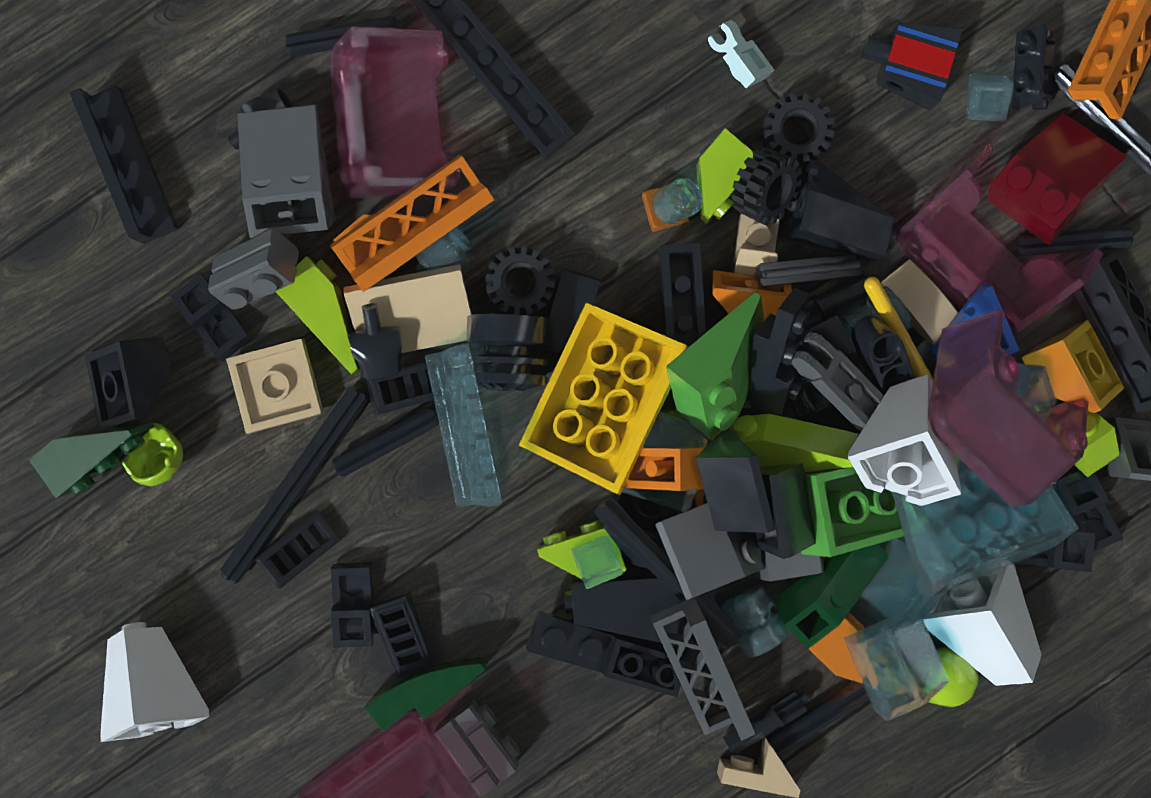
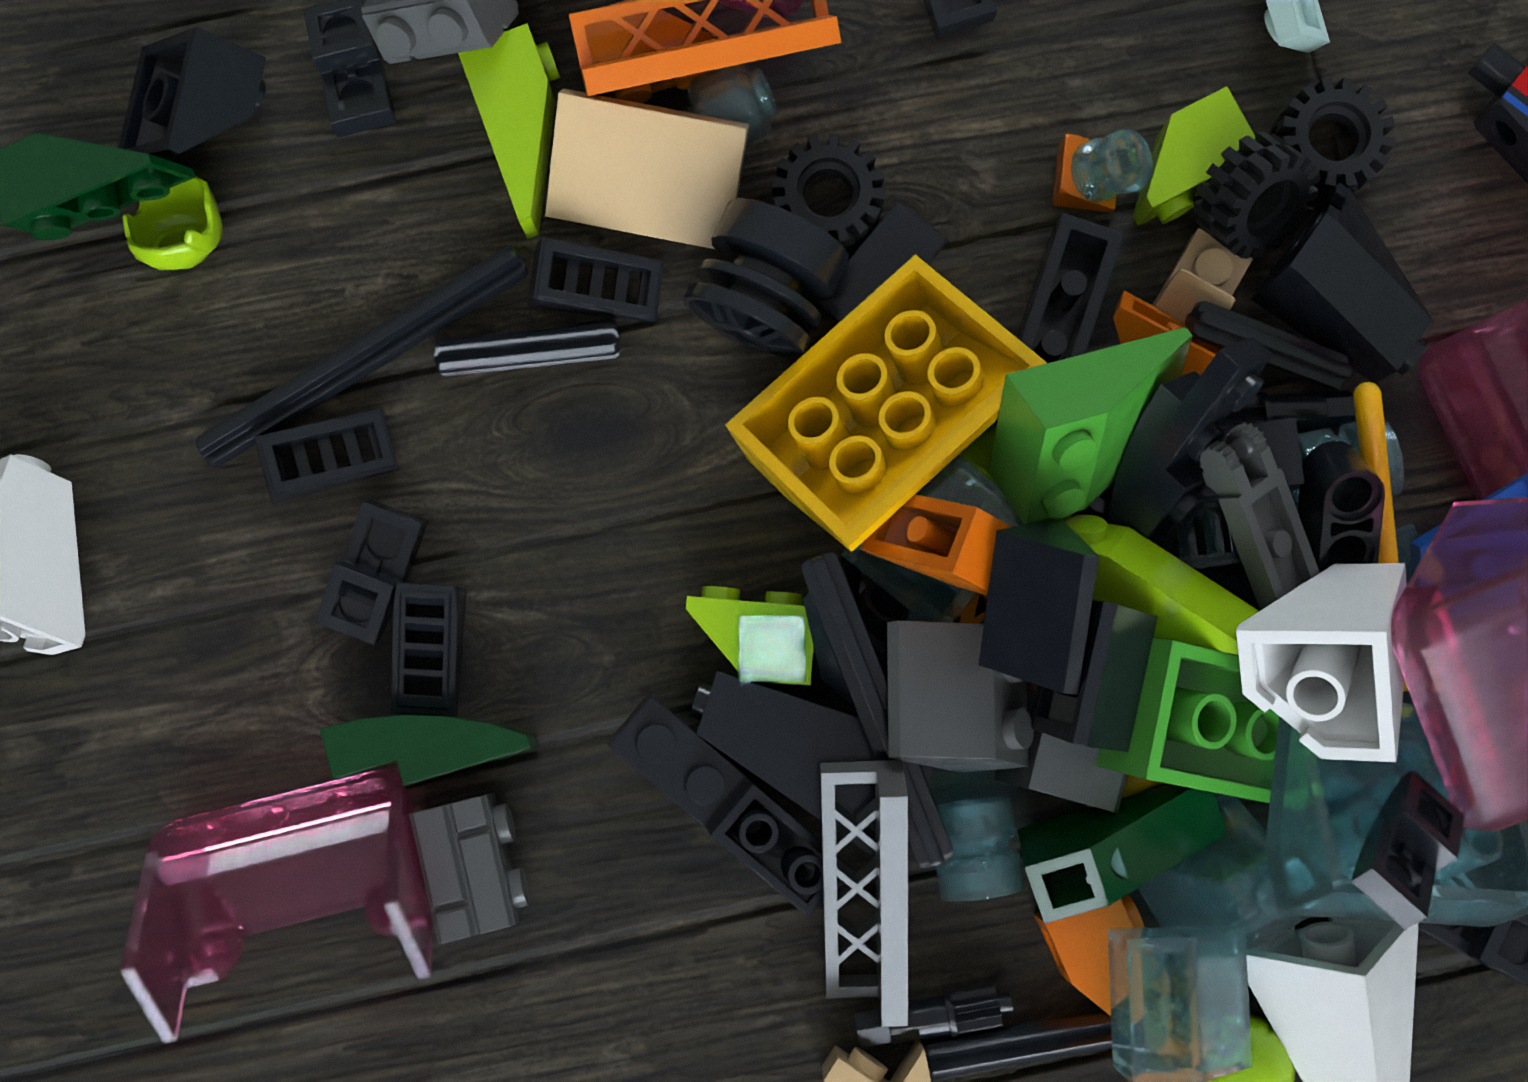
camera: 25 degrees right, 5 degrees down
tan plate [226,339,324,434] -> none
black piece [349,303,402,379] -> none
clear light blue fence [425,343,502,507] -> none
tan slope [881,259,958,346] -> none
none -> black slope [1351,770,1465,930]

